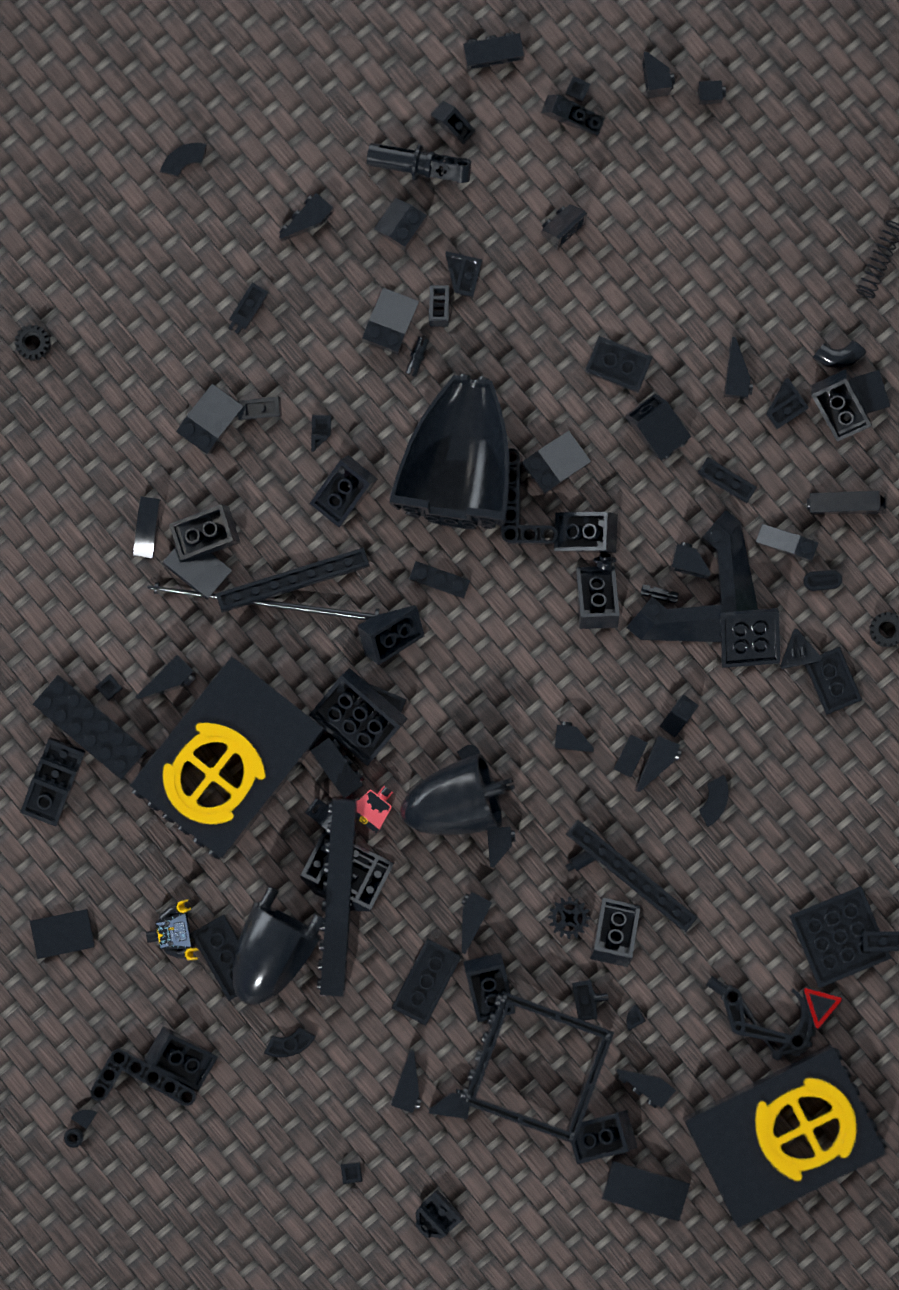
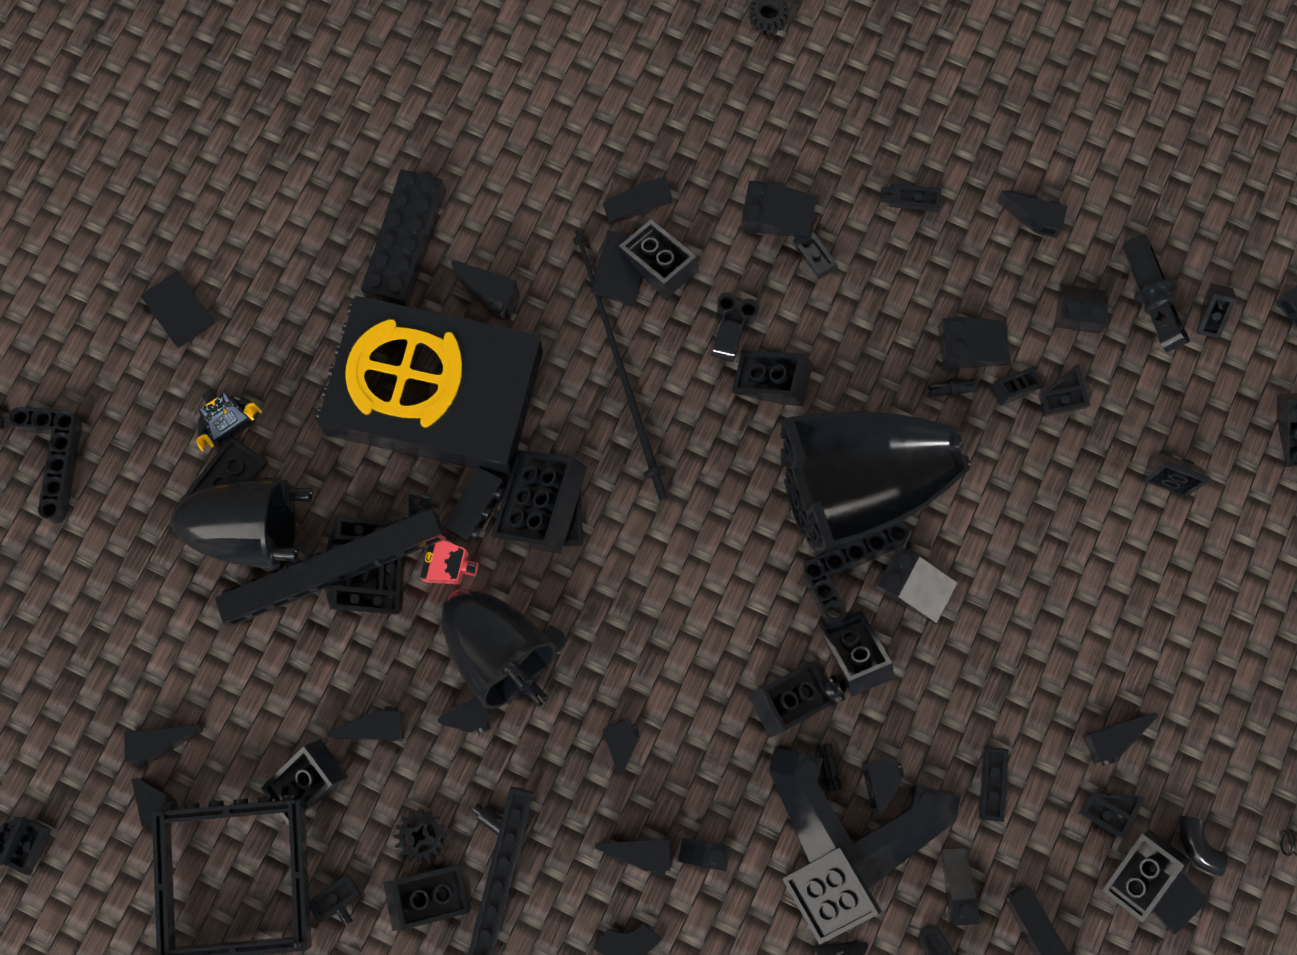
camera: 65 degrees right, 10 degrees down
black slope [20,737,86,827] -> none
black tile [95,674,123,701] -> none
black slope [144,1026,218,1091] -> none
black tile [160,143,207,177] -> none
black tile [216,547,370,613] -> none
black tile [264,1027,316,1058] -> none
black slope [311,414,331,452] -> none
black tile [341,1162,362,1184] -> none
black slope [357,605,425,665] -> none
black tile [391,938,462,1026] -> none
black plate [409,561,470,599] -> none
black tile [585,336,653,393] -> none
black tile [614,734,648,778] -> none
black slope [625,393,692,460] -> none
none -> black piece [711,292,759,362]

